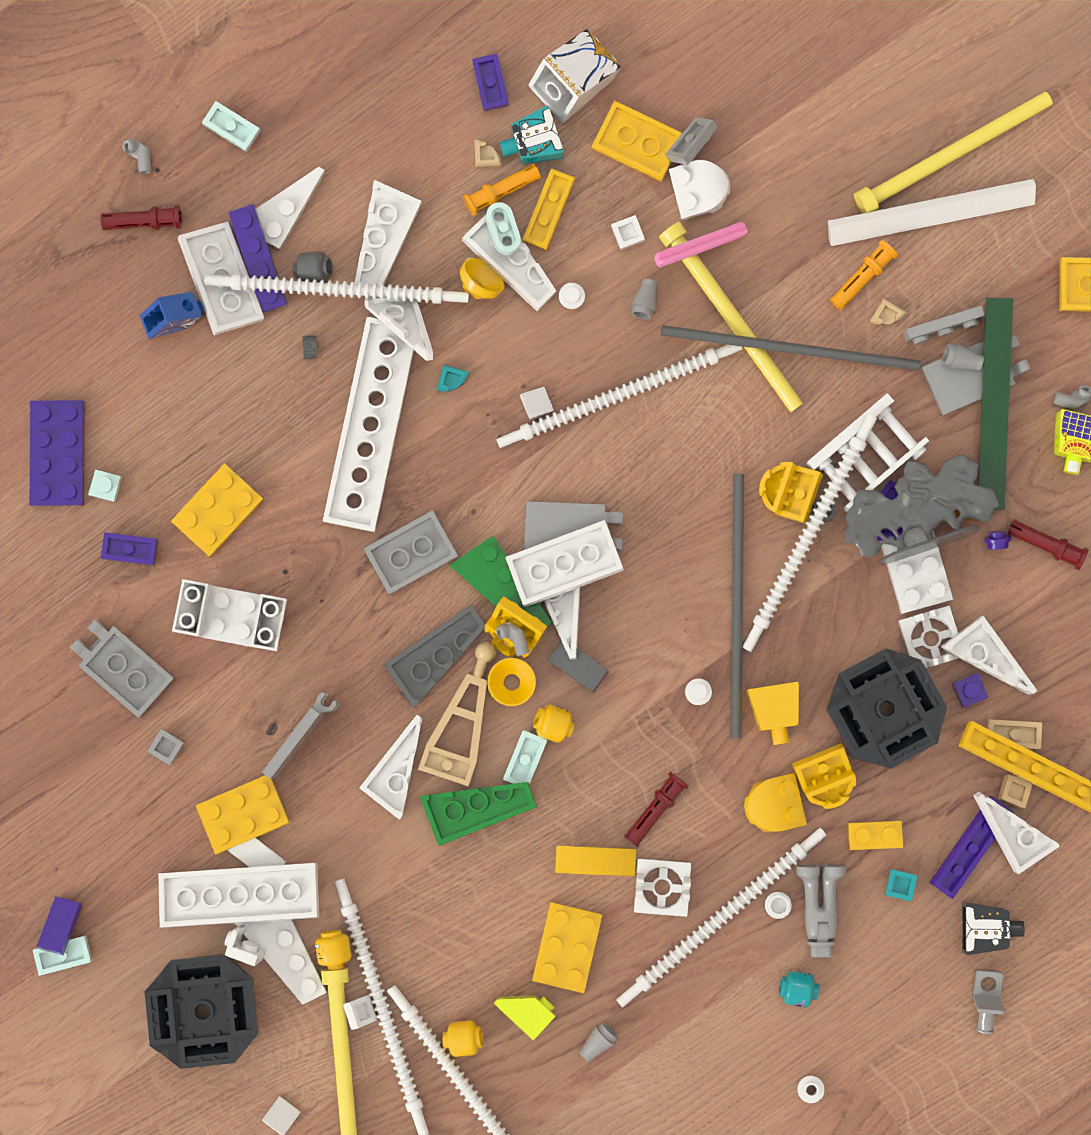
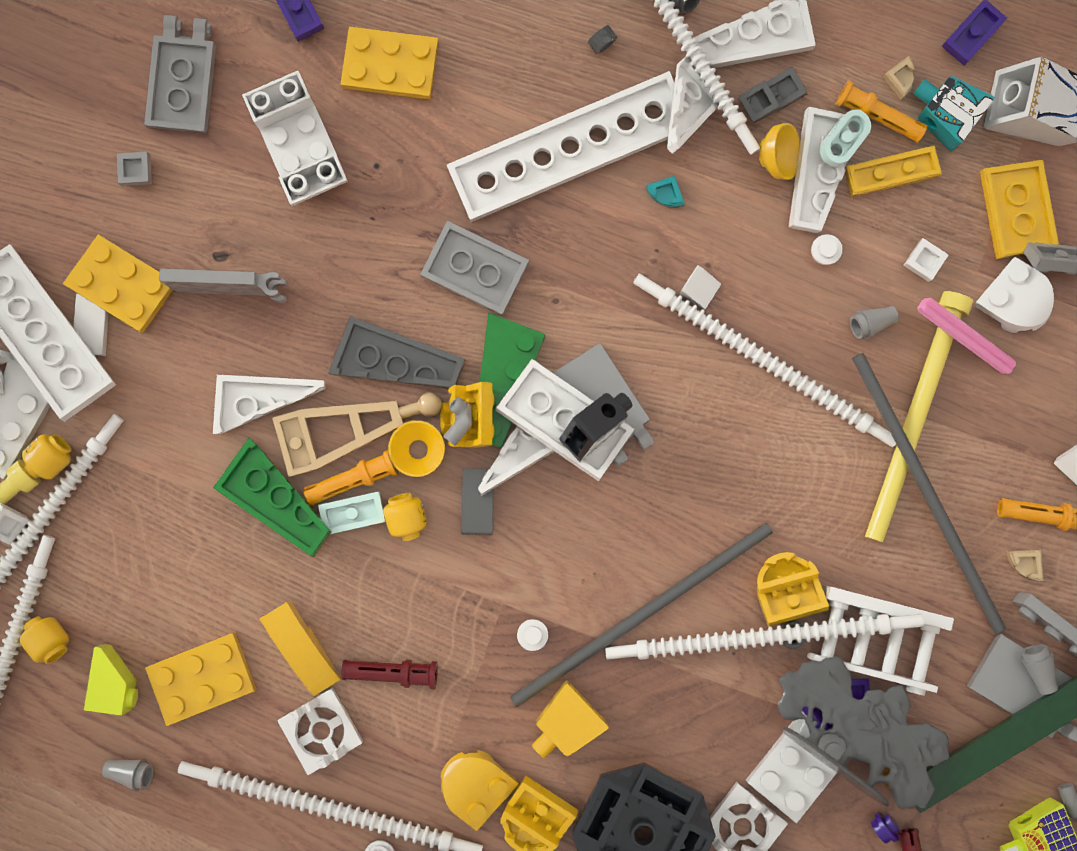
camera: 55 degrees right, 0 degrees up
none -> light orange pin [303,449,398,506]
none -> black torso [559,393,633,462]
none -> dark grey slope [738,67,807,123]

